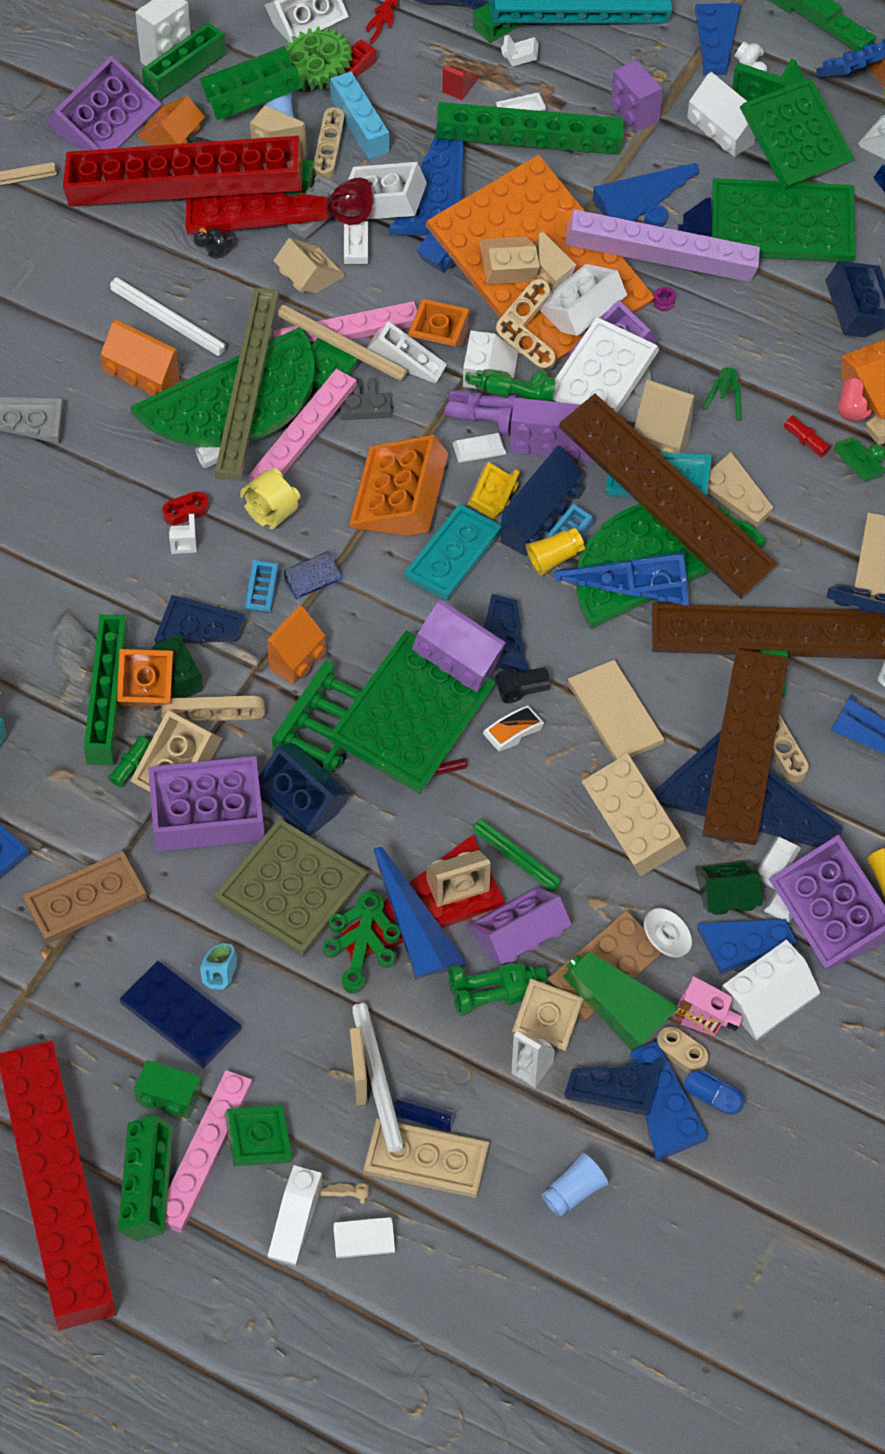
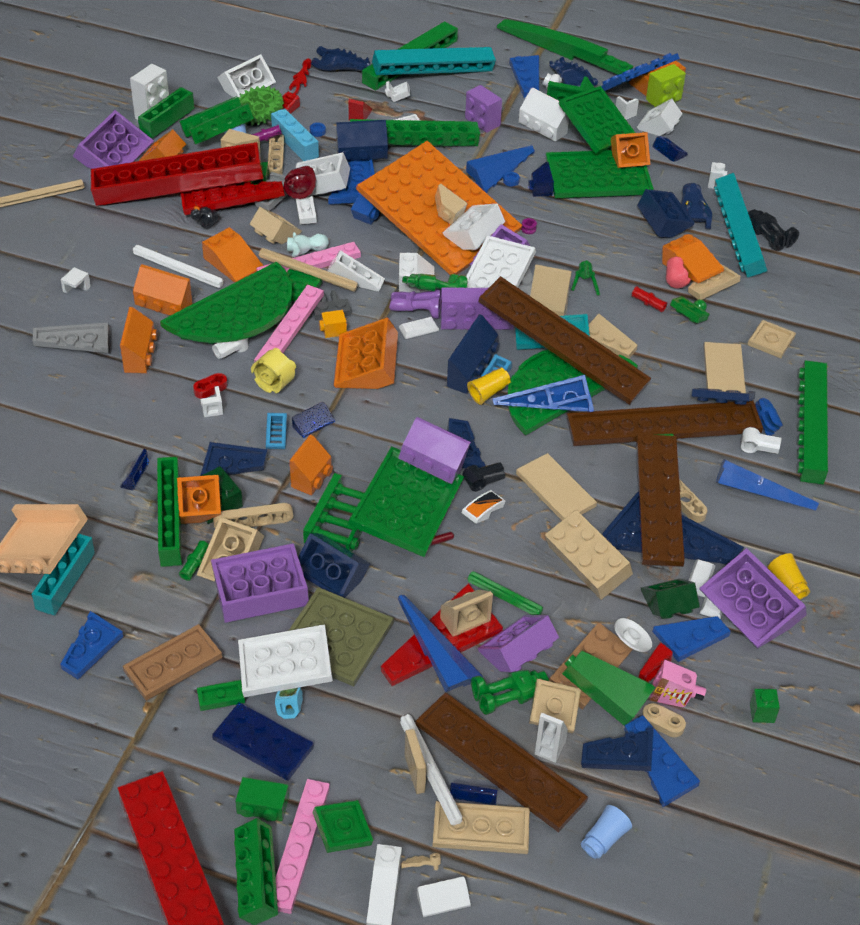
camera: 10 degrees left, 10 degrees down
olive plate [215,288,279,481] -> none
green plant [323,892,400,994] -> none
teal plate [404,504,501,601] -> none
orange slope [408,299,469,347] -> none
yellow bracket [467,462,520,519] -> none
tan slope [479,237,540,285] -> none
tan beam [496,279,556,371] -> none
lavender brick [565,209,760,282] -> none
blue arm [684,1070,745,1115] -> none
white slope [721,940,820,1041] -> none
none -> white panel [61,267,91,293]
none -> orange slope [120,307,158,373]
none -> clear blue slope [120,449,149,491]
none -> green plate [197,680,245,711]
none -> orange slope [202,227,263,282]
none -> white plate [238,625,333,697]
none -> magenta pin [252,125,282,142]
none -> light aqua animal [287,232,329,258]
none -> blue tile [310,122,326,137]
none -> light orange brick [319,310,347,338]
none -> dark blue slope [336,120,388,161]
none -> reddish brown plate [416,692,588,833]
none -> dark blue animal [549,57,598,87]
none -> orange slope [611,132,651,168]
none -> white panel [616,96,639,120]
none -> red slope [639,643,673,683]
none -> green brick [750,689,780,723]

